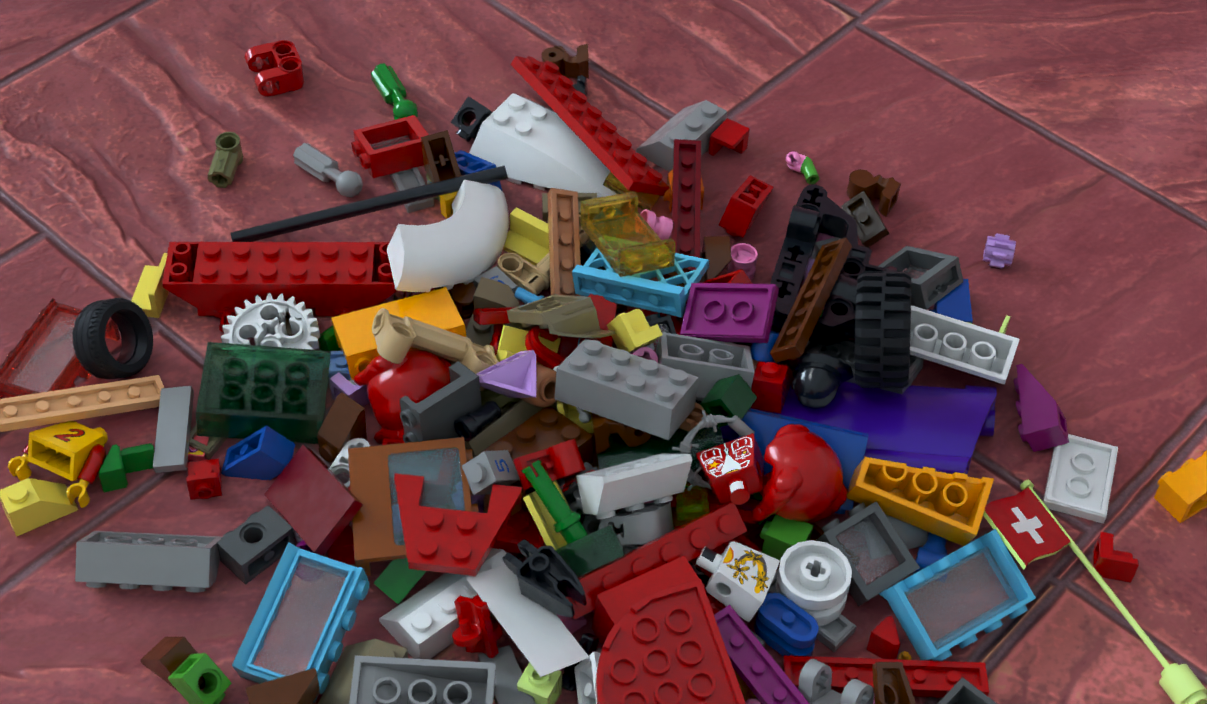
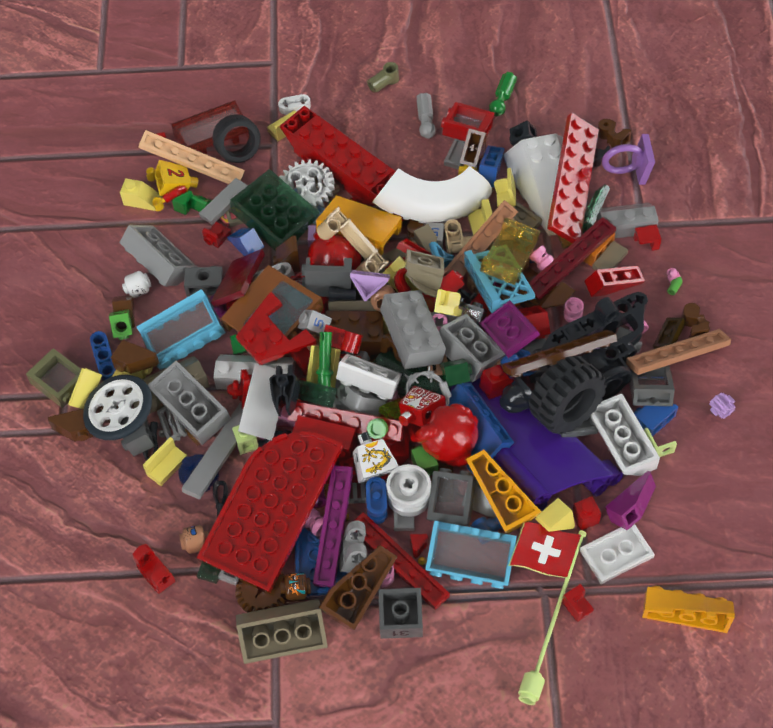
camera: 50 degrees right, 10 degrees up
black piece [231,165,508,242] -> none
red piece [244,40,304,96] -> none
none -> white head [122,271,151,298]
none -> white beam [278,94,311,115]
none -> tile [367,418,388,439]
none -> light yellow panel [494,168,516,207]
none -> light yellow slope [535,498,575,532]
none -> red brick [572,496,601,530]
none -> clear green tile [582,184,610,233]
none -> dark tan tile [592,241,628,270]
none -> medium lavender tile [602,134,655,185]
none -> nougat plate [626,329,731,375]

